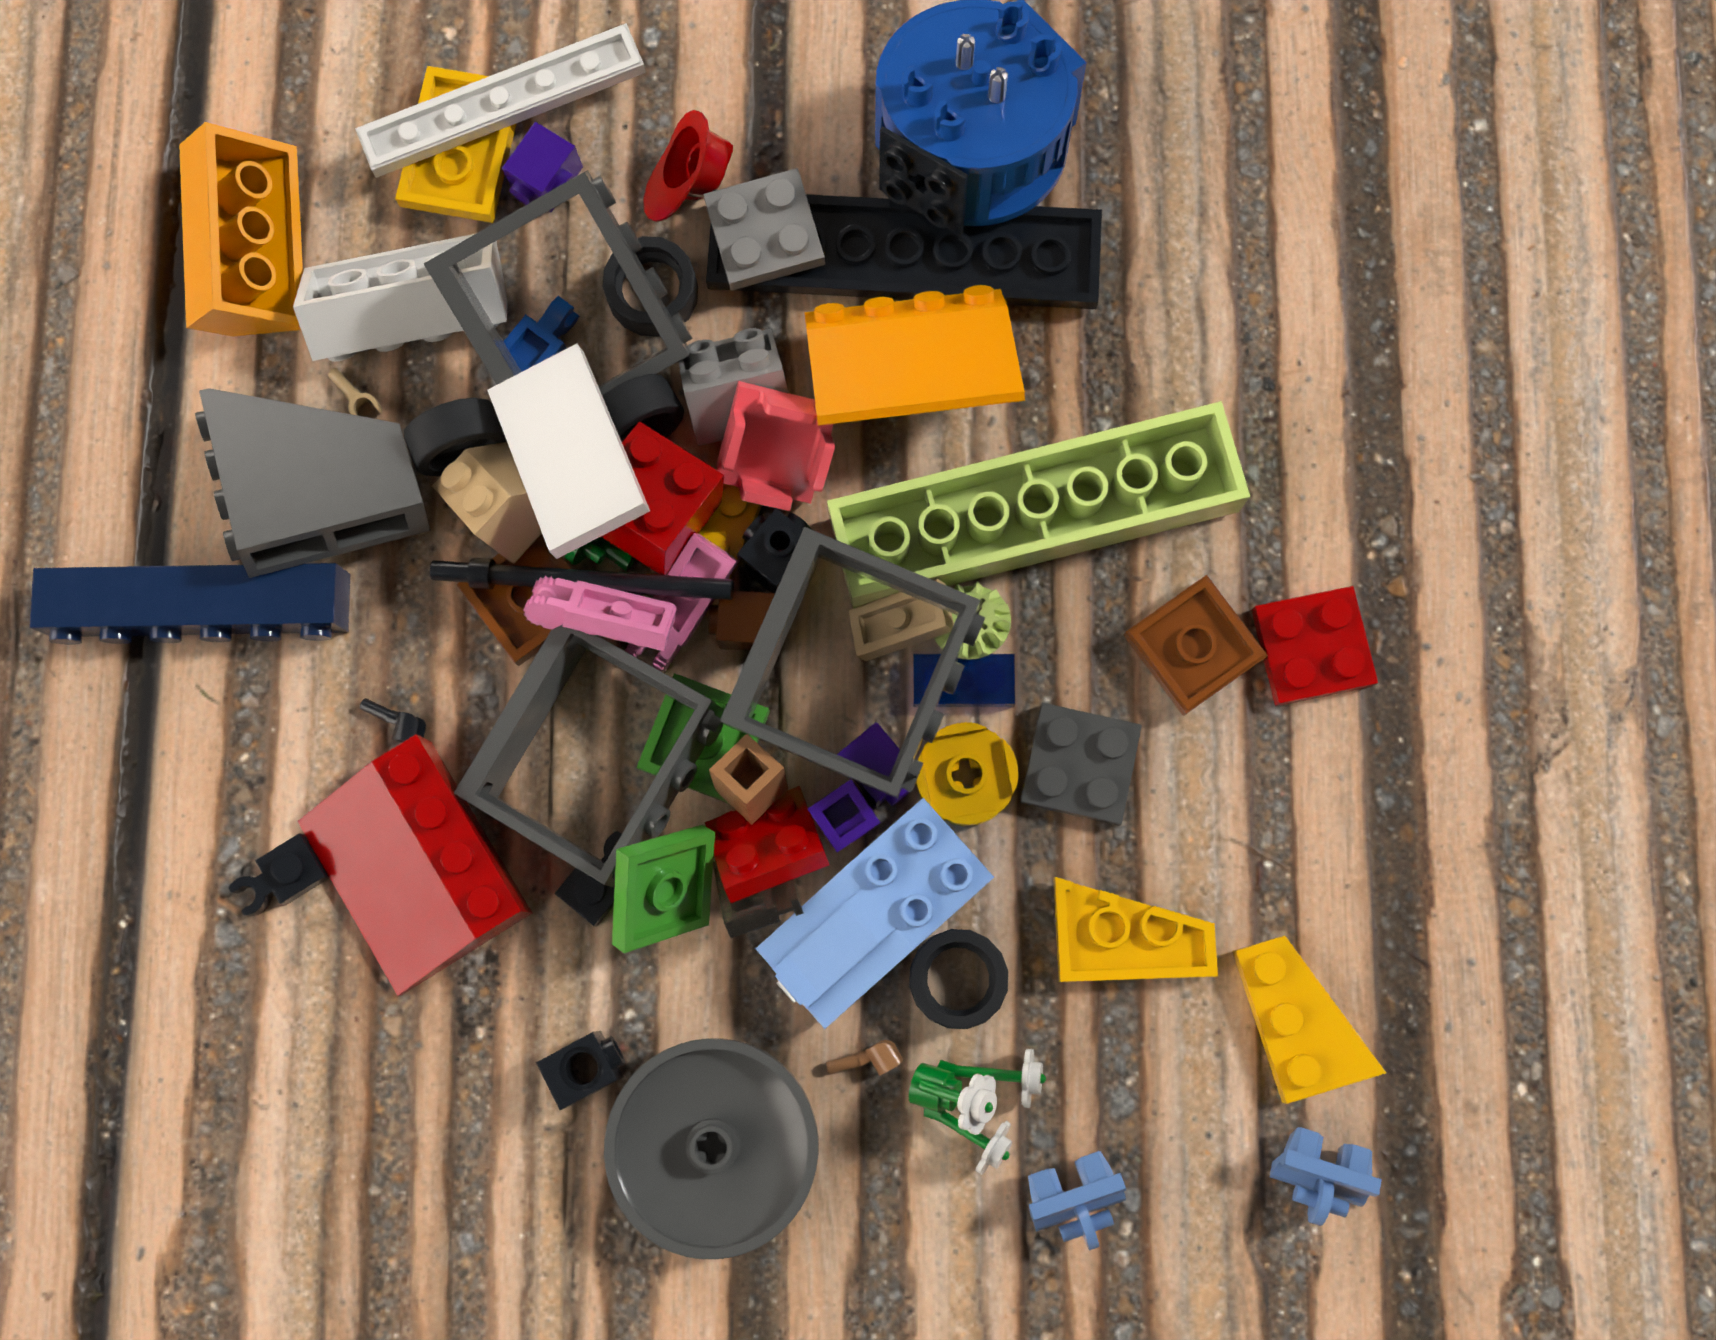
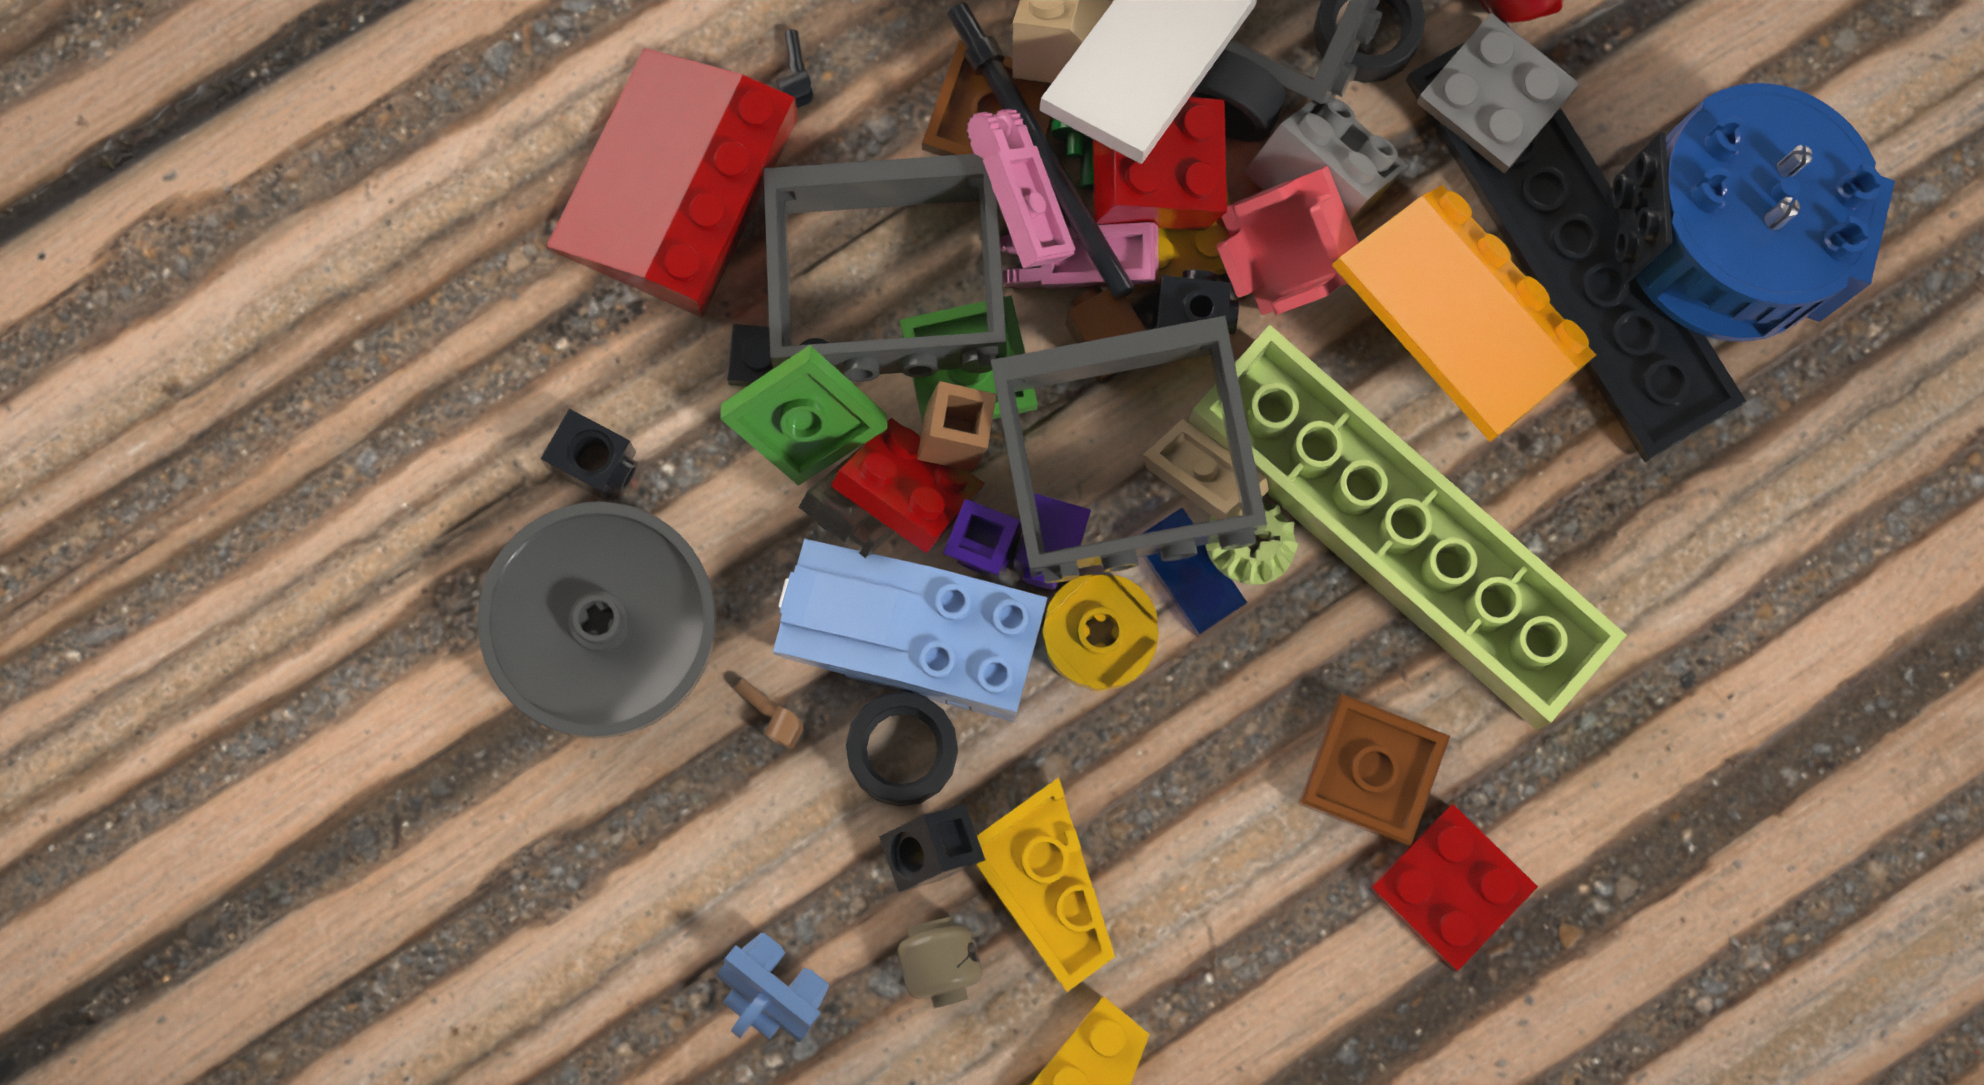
camera: 45 degrees right, 0 degrees up
black plate [228,833,330,916] -> none
plant [908,1049,1046,1175] -> none
dark grey plate [1020,702,1142,826] -> none
none -> black brick [879,804,985,892]
none -> dark tan head [898,916,983,1009]

